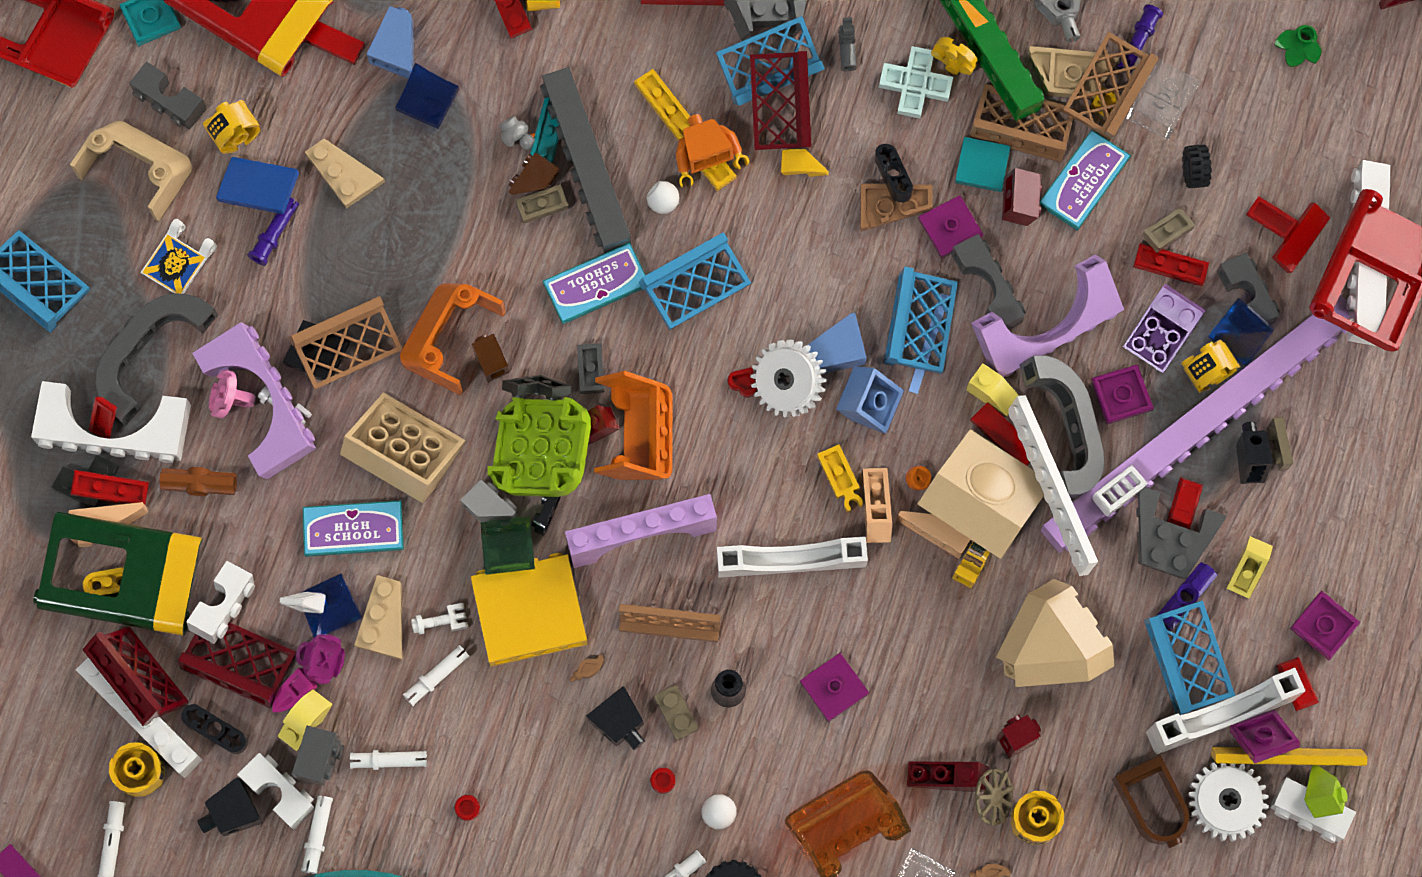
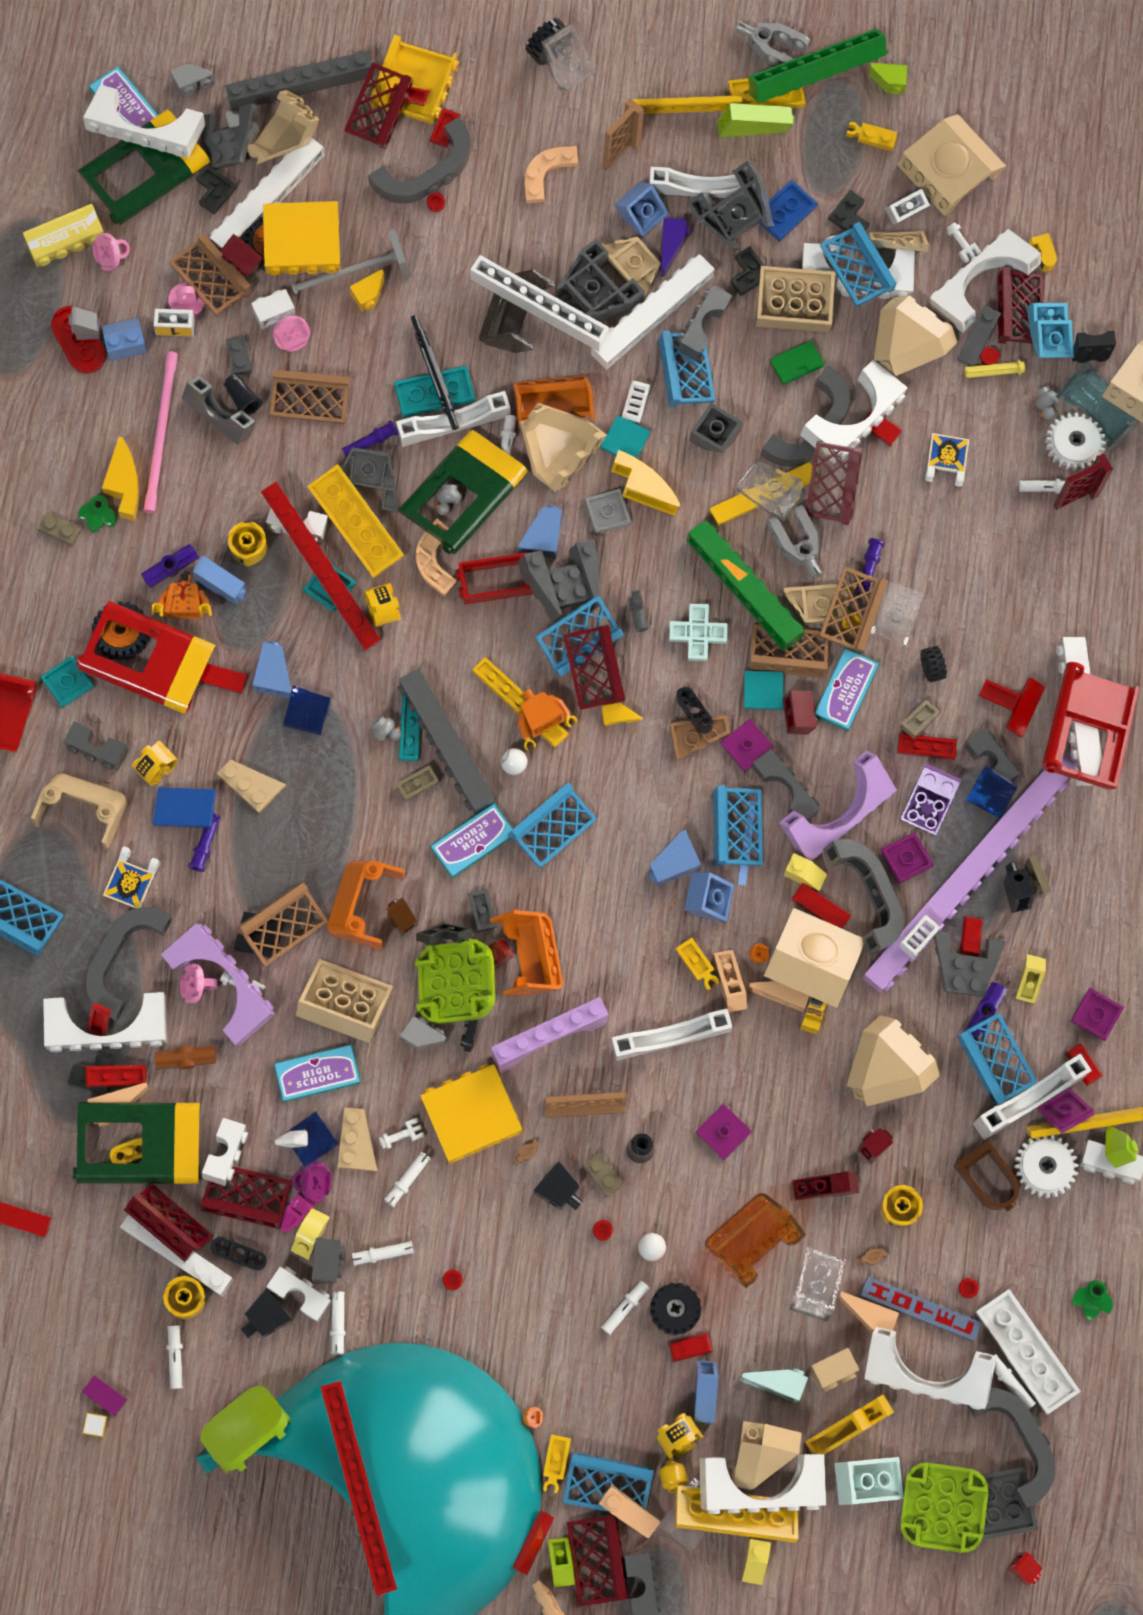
camera: 15 degrees left, 0 degrees up
clear green slope [481,517,535,575] -> none
reddish brown slope [508,153,561,195] -> none
red tile [727,367,757,398] -> none
white gear [751,340,827,417] -> none
yellow plate [931,37,978,75] -> none
dark tan wheel [975,768,1015,826] -> none
white plate [1008,395,1098,576] -> none
yellow brick [1181,340,1241,393] -> none
green plate [1275,25,1321,67] -> none

